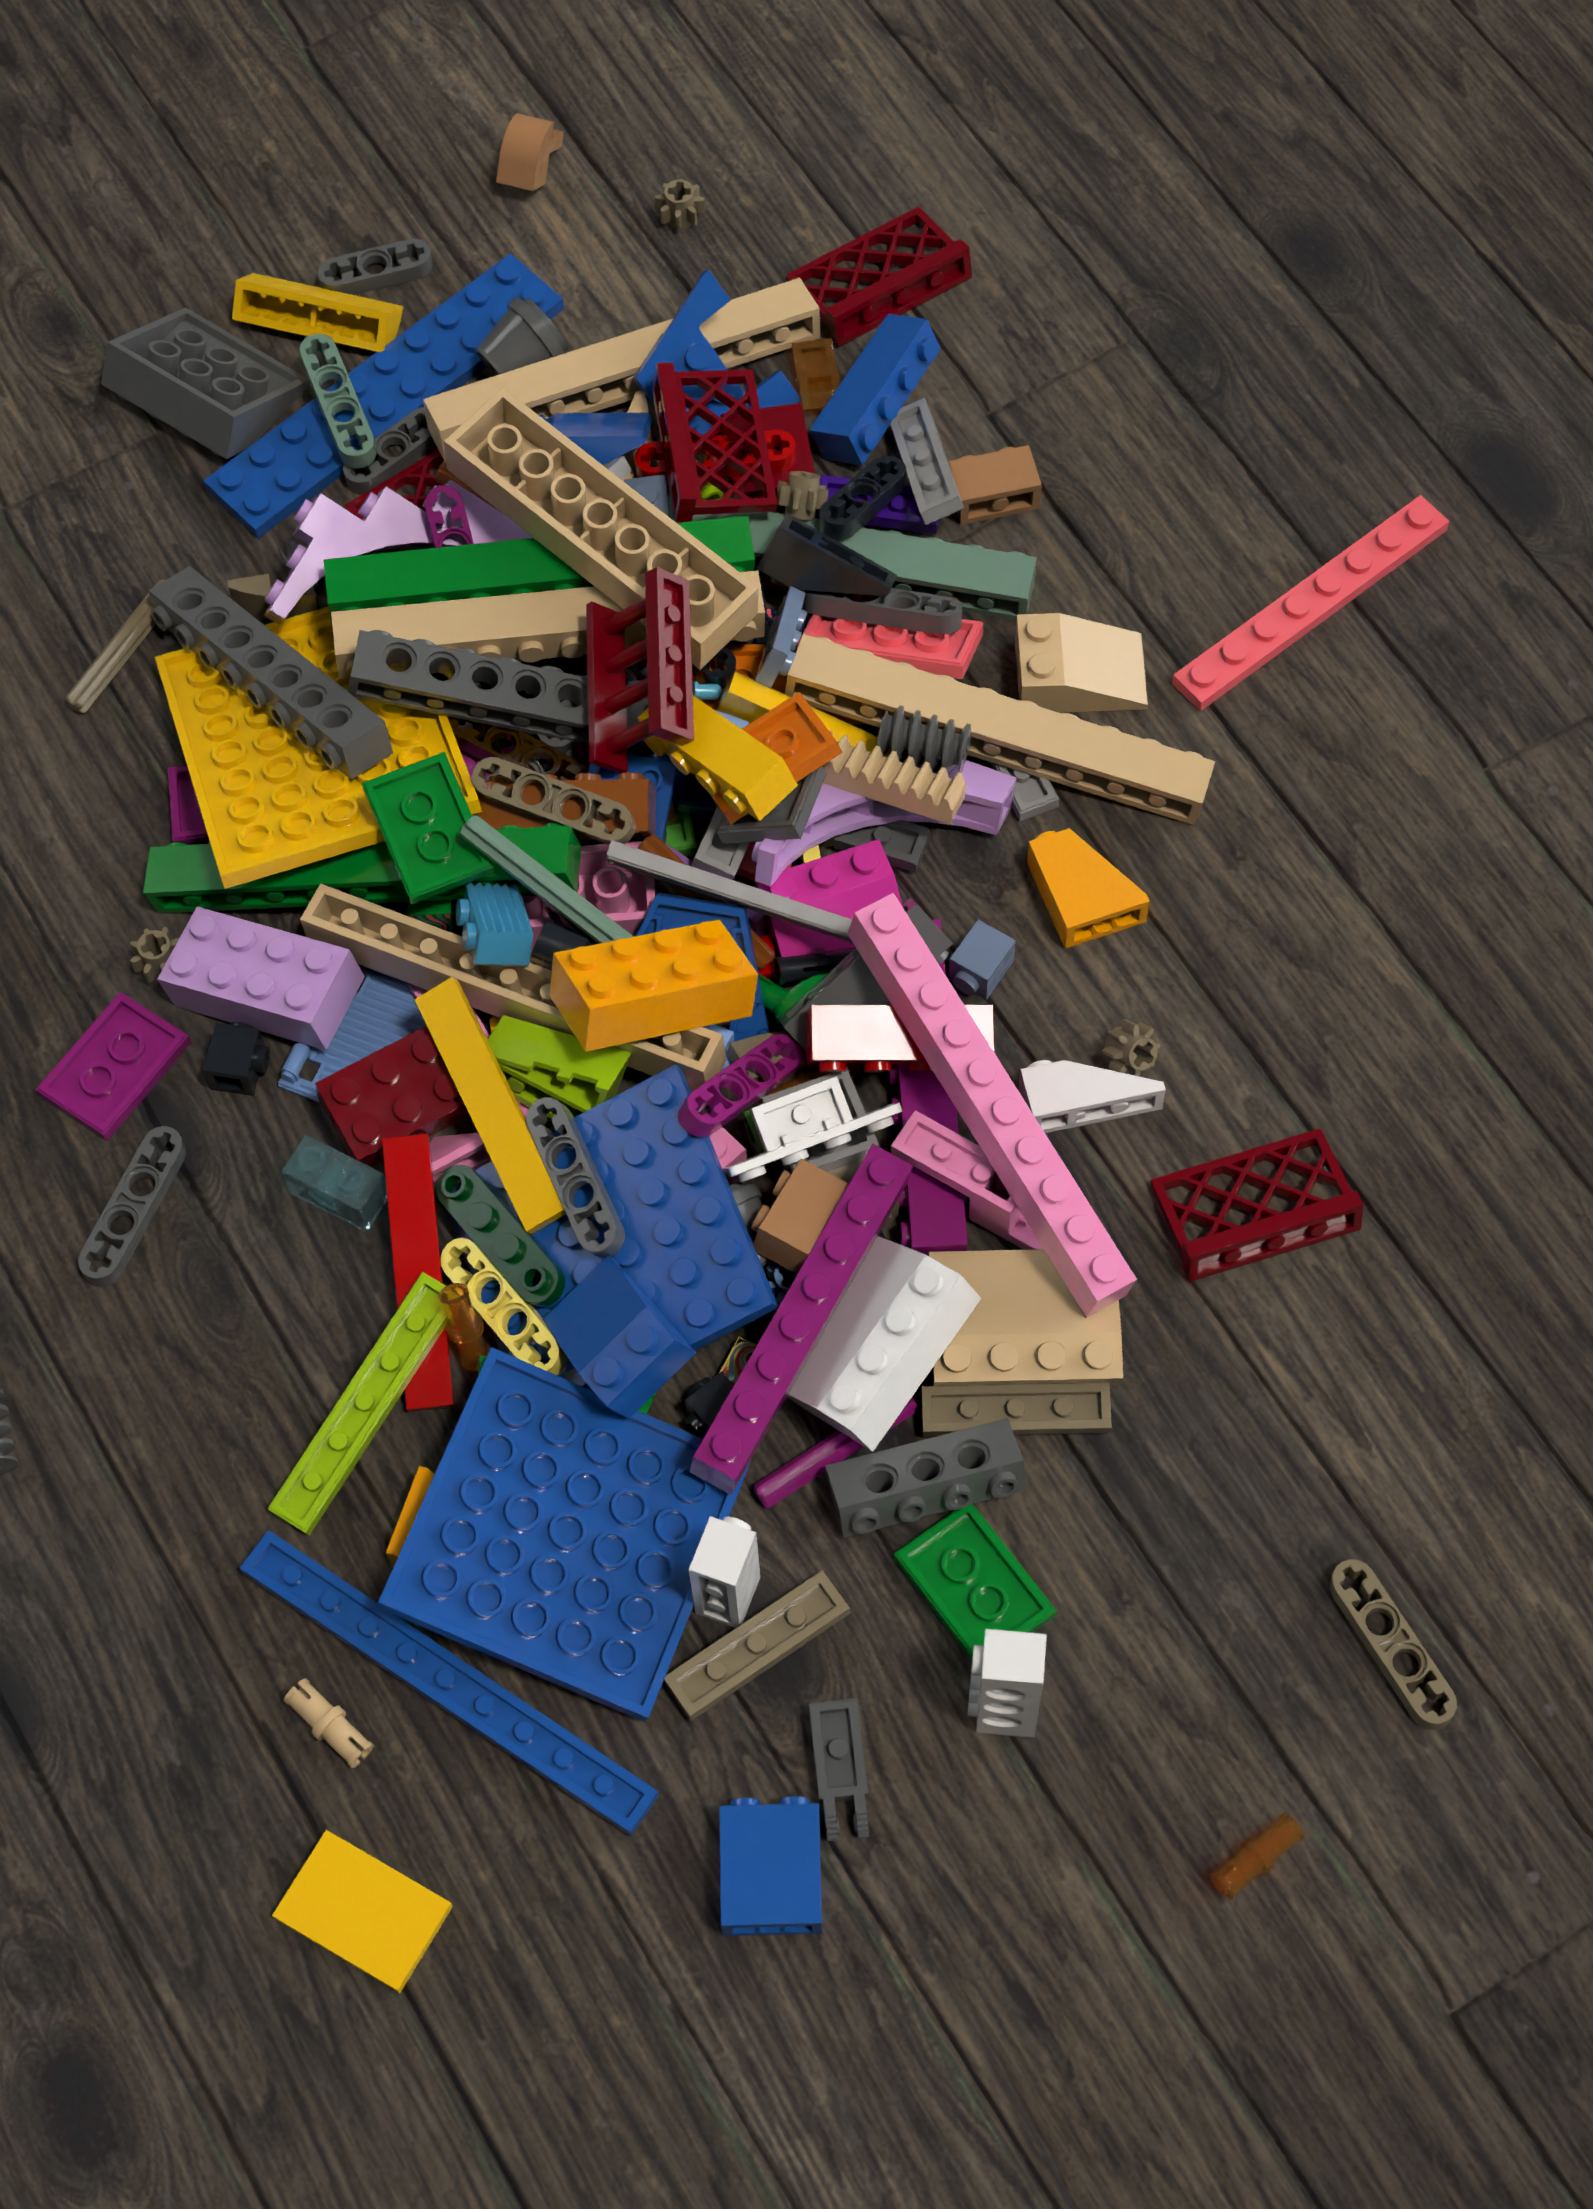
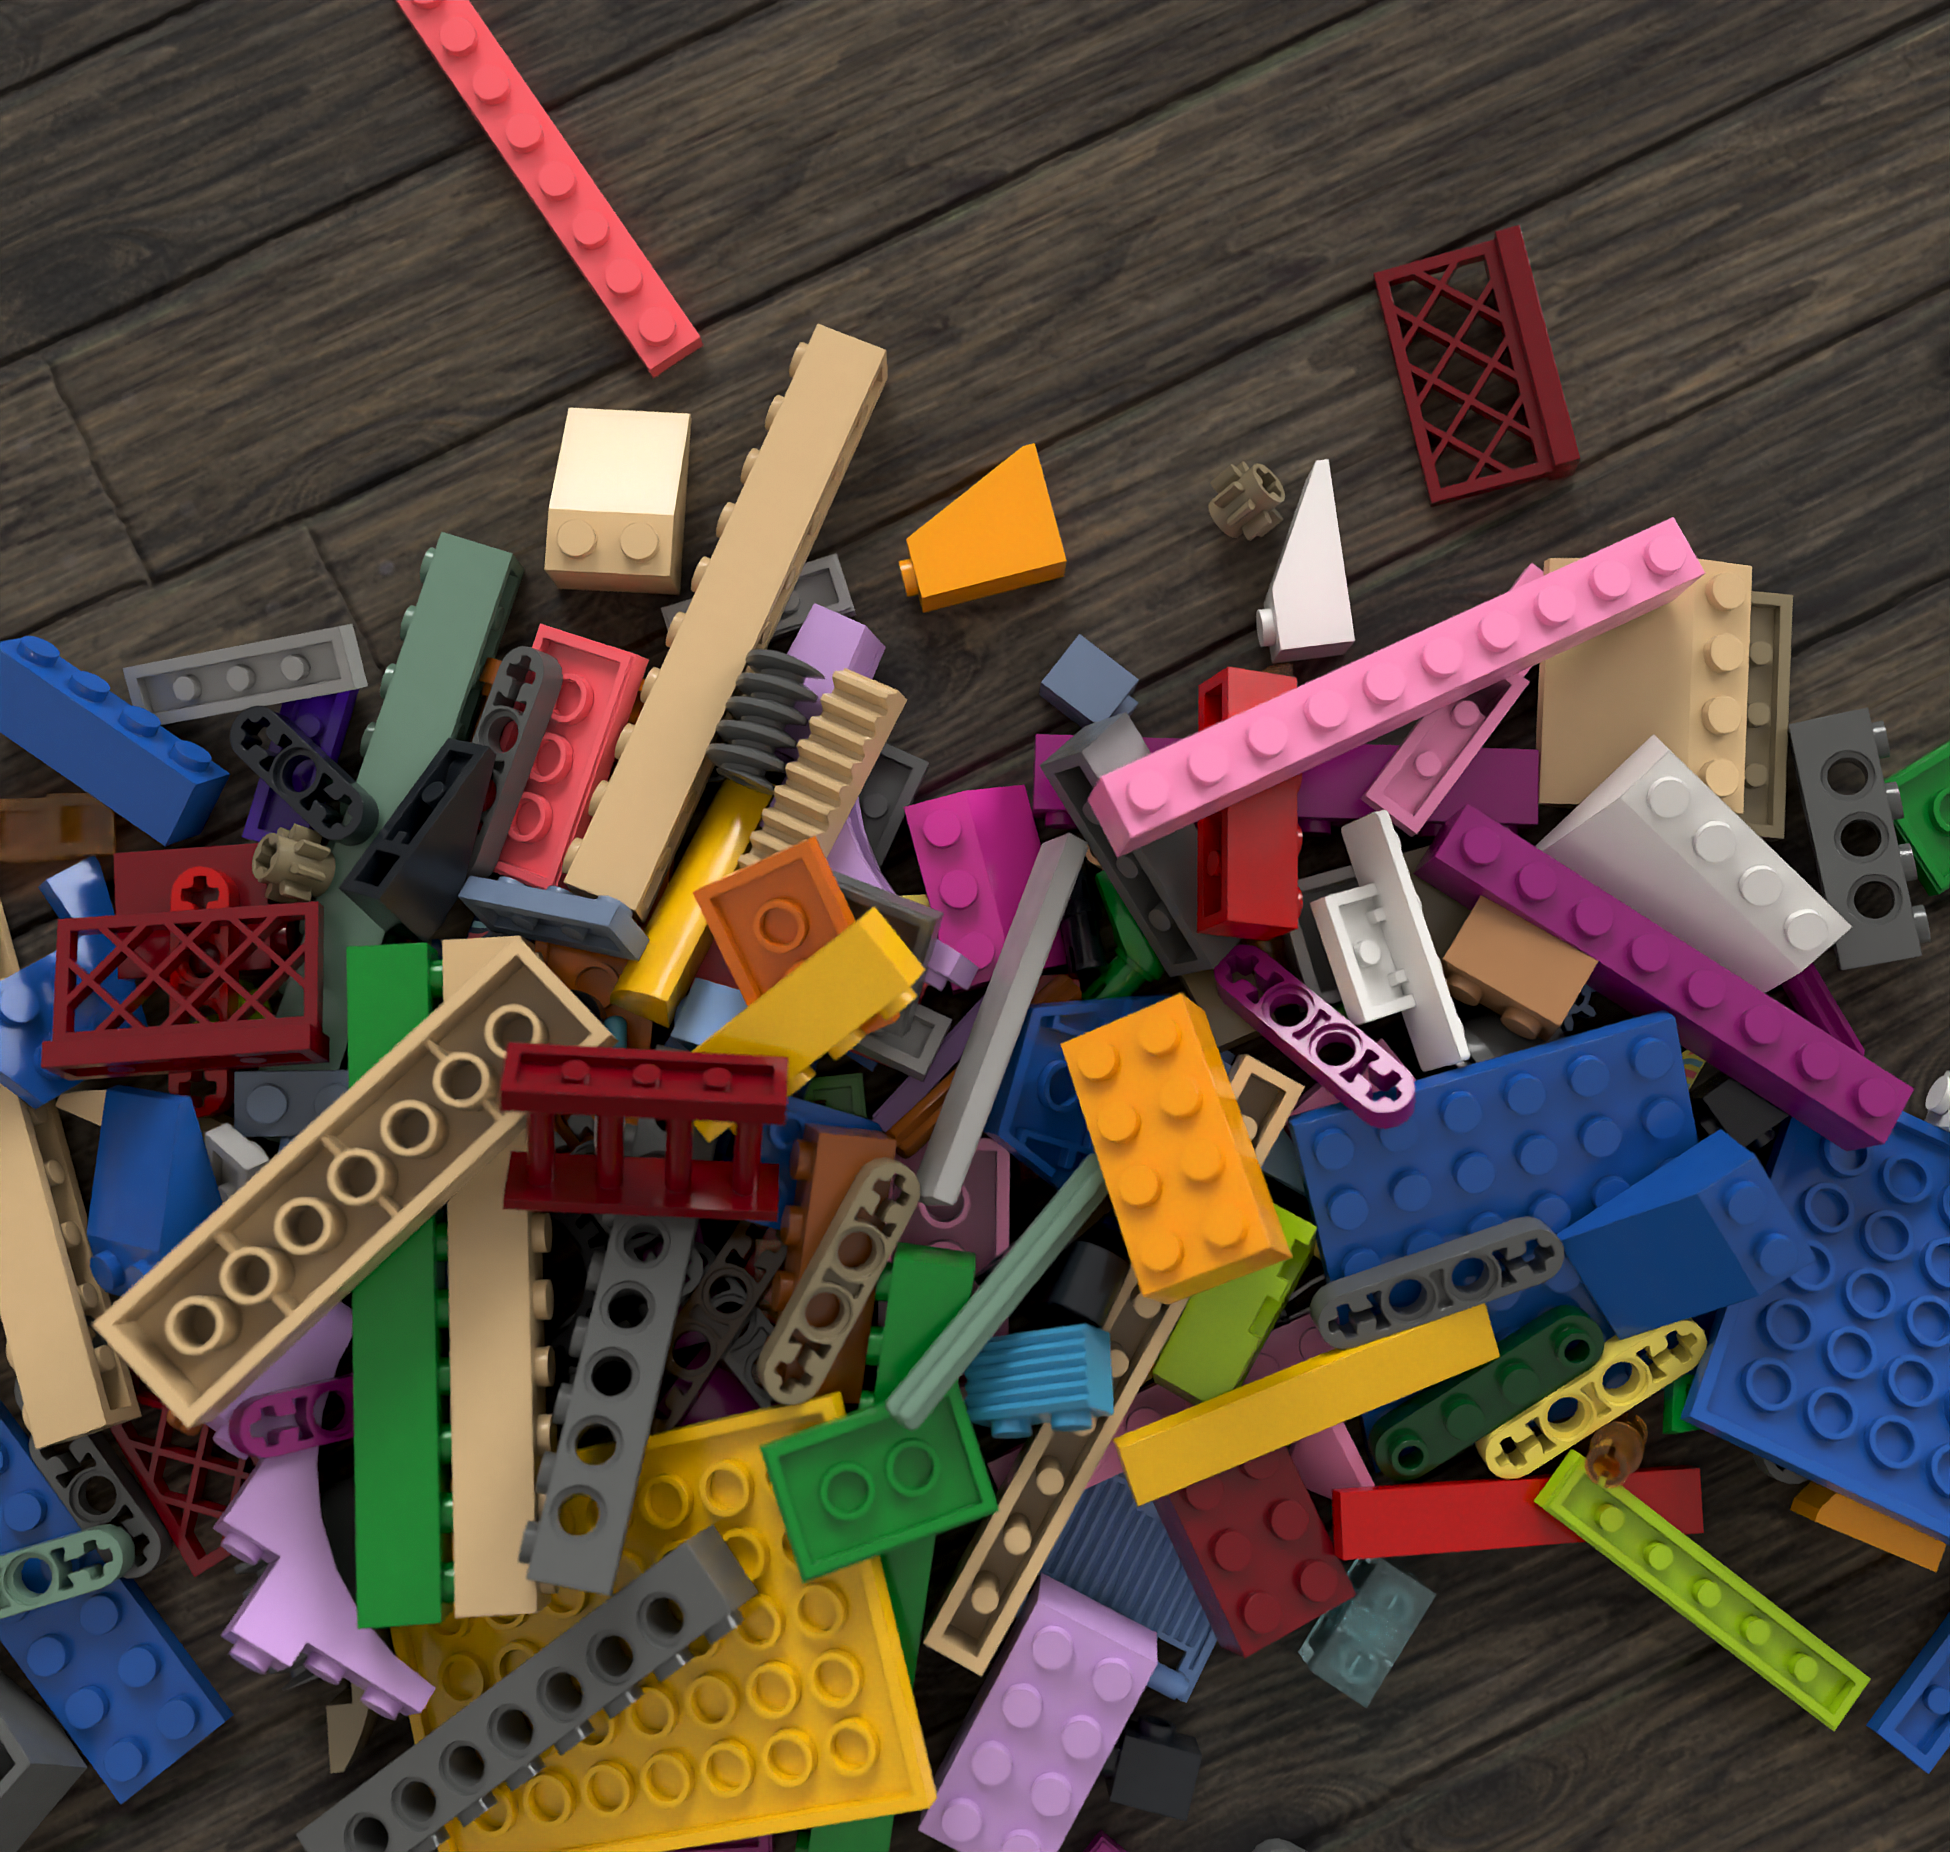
camera: 90 degrees left, 20 degrees up
medium nougat brick [949,445,1042,525] -> none

